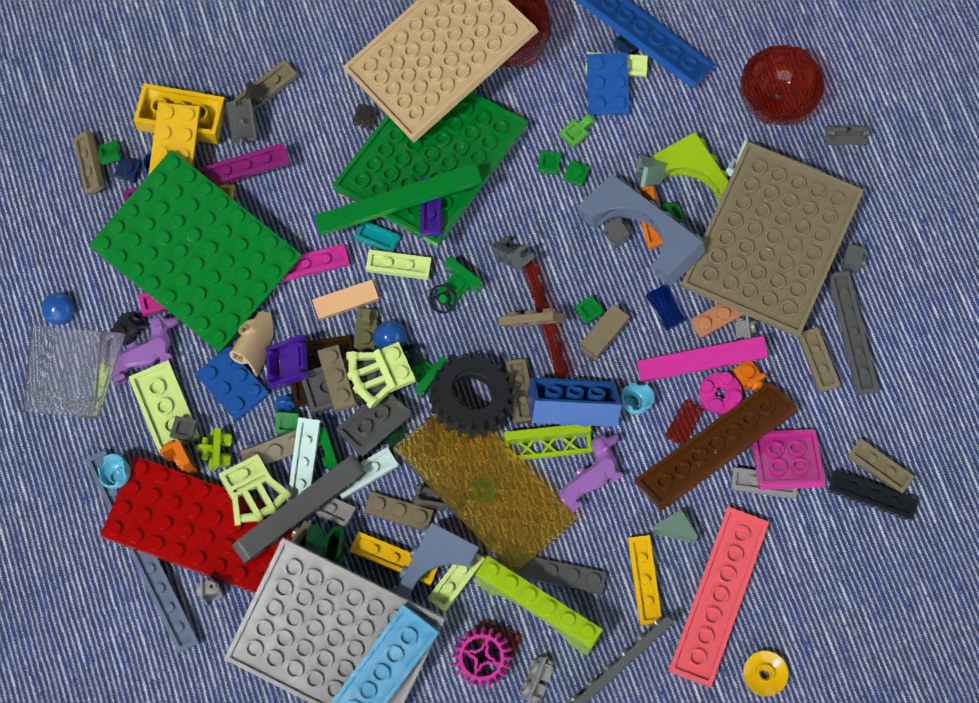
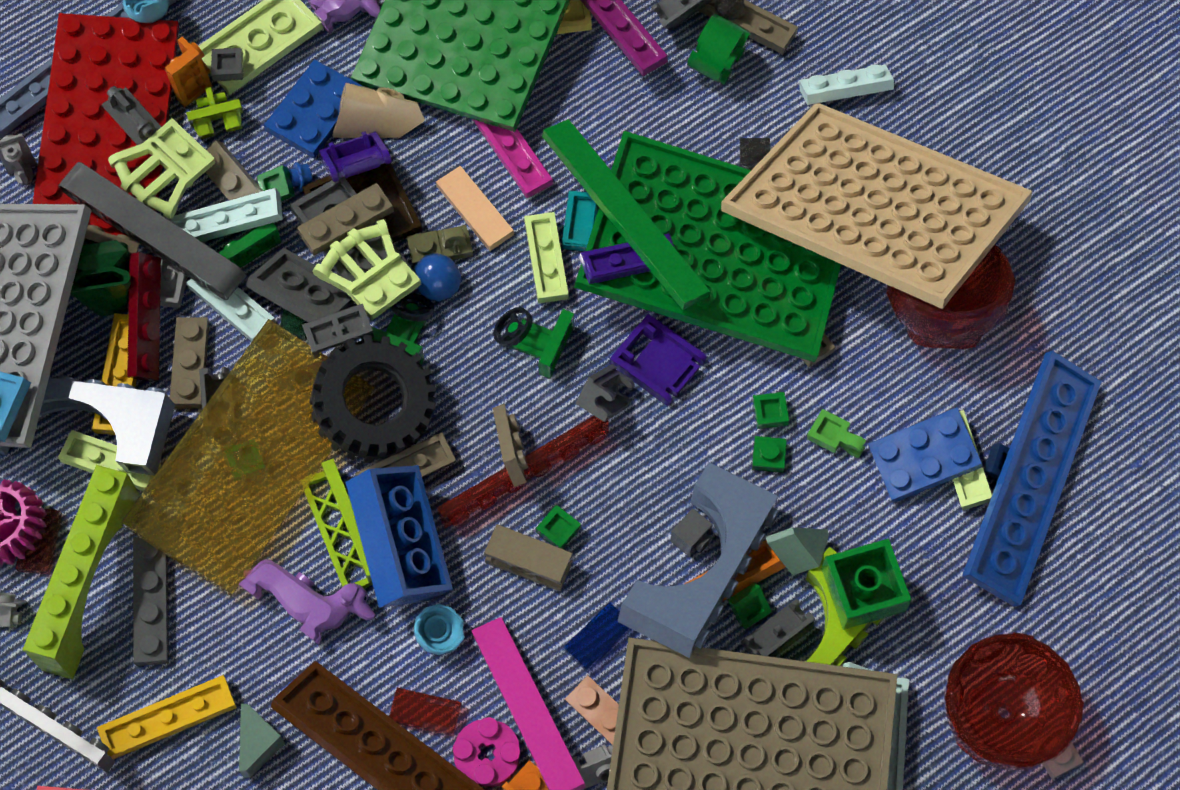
camera: 75 degrees right, 5 degrees down
none -> dark grey hinge [102,86,161,145]
none -> dark red plate [127,252,161,382]
none -> dark grey hinge [302,303,374,359]
none -> dark purple container [609,314,707,406]
none -> green brick [687,14,751,85]
none -> dark grey hinge [741,599,815,657]
none -> light aqua plate [799,65,894,105]
none -> green brick [821,538,911,630]

